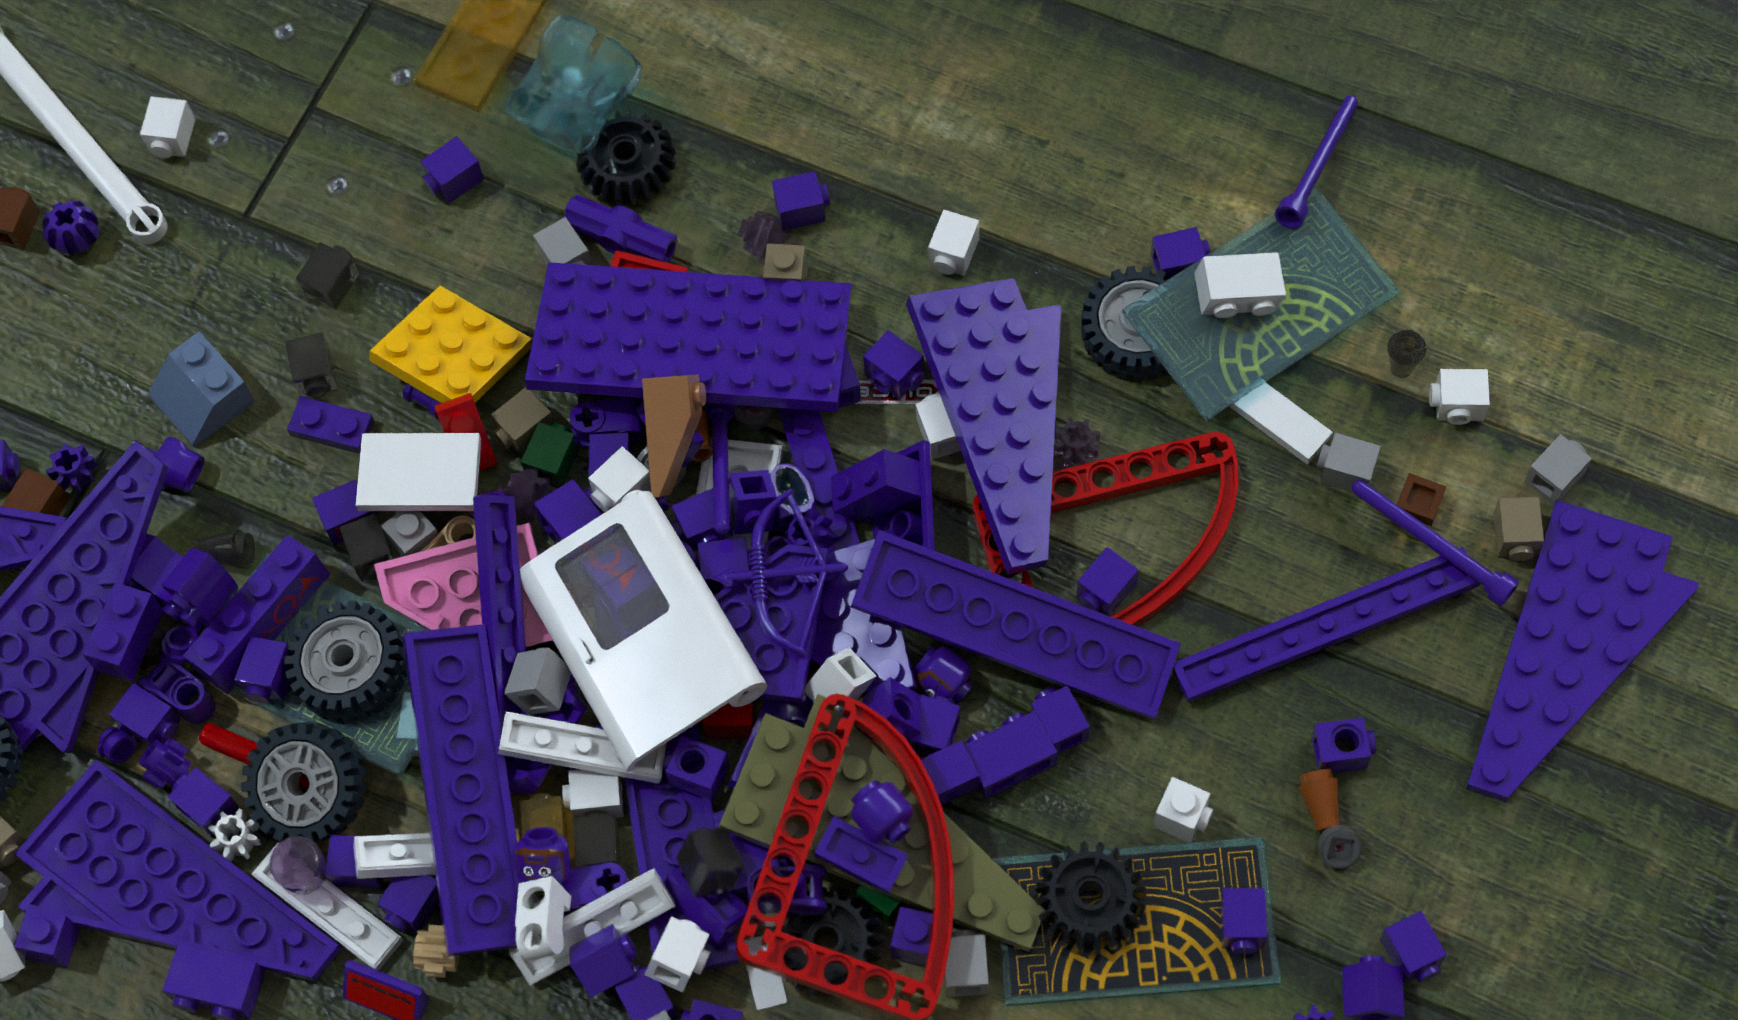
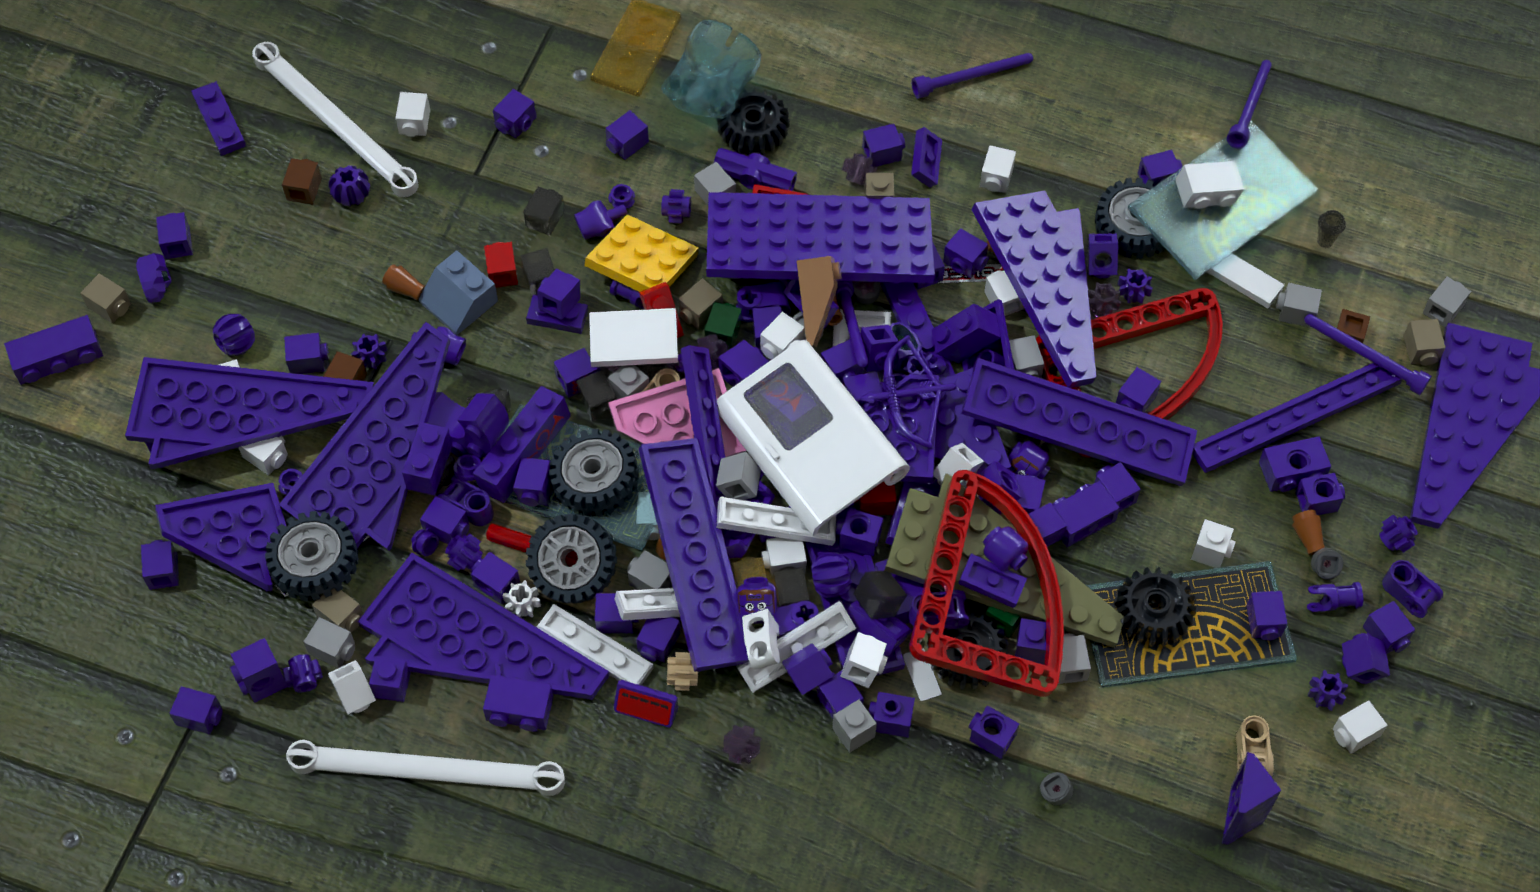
camera: 10 degrees left, 5 degrees down
clear purple head [269,836,327,896] -> none
white brick [1429,369,1490,425] -> none
none -> dark orange cone [382,264,425,301]
none -> red brick [484,242,518,288]
none -> dark purple brick [493,89,536,138]
none -> dark purple brick [537,269,581,320]
none -> dark purple piece [574,200,628,240]
none -> dark purple plate [608,184,635,209]
none -> light grey brick [627,550,672,590]
none -> dark purple gear [661,189,691,224]
none -> dark purple piece [811,553,851,597]
none -> dark purple piece [911,53,1033,99]
none -> dark purple plate [911,127,942,188]
none -> light grey brick [1009,335,1044,378]
none -> dark purple brick [1088,234,1118,278]
none -> dark purple gear [1117,269,1153,304]
none -> dark purple brick [1259,436,1331,492]
none -> dark purple piece [1307,582,1363,612]
none -> dark purple gear [1379,514,1418,553]
none -> dark purple piece [1382,560,1444,618]

